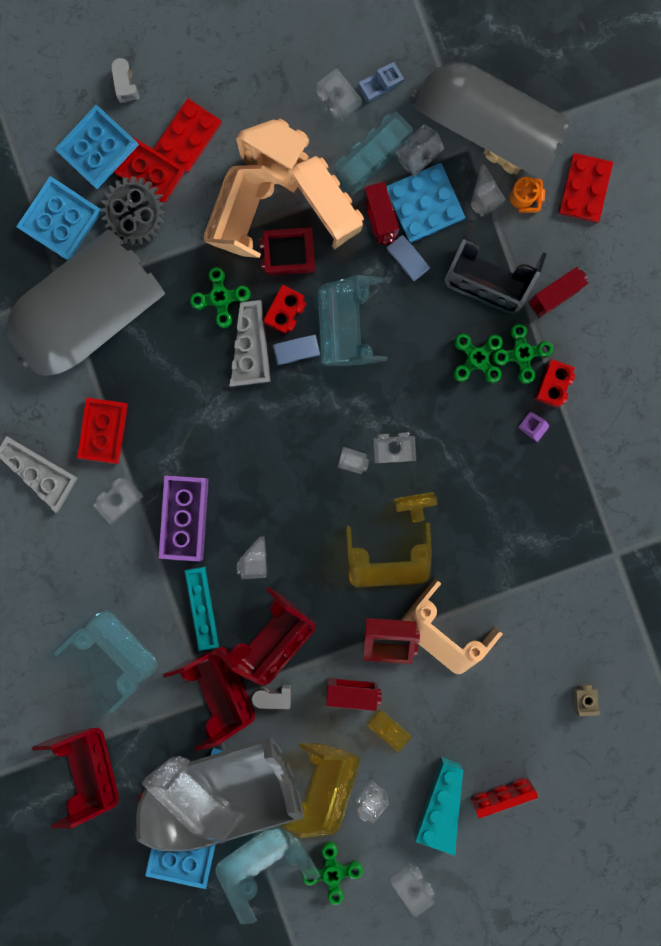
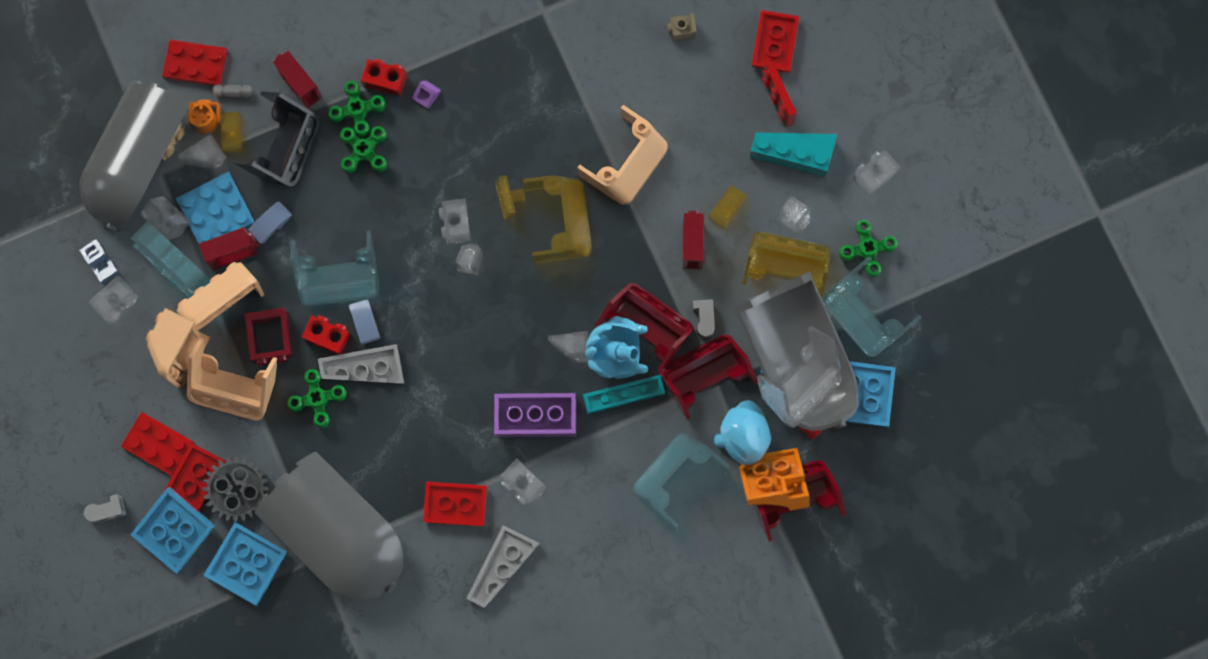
camera: 90 degrees left, 10 degrees down
dark red window [363,618,420,664] -> none
none -> light grey axle [213,85,252,97]
none -> clear yellow tile [220,111,243,153]
none -> medium azure piece [585,316,648,379]
none -> medium azure piece [714,400,771,465]
none -> orange slope [739,448,810,510]
none -> red plate [751,10,799,74]

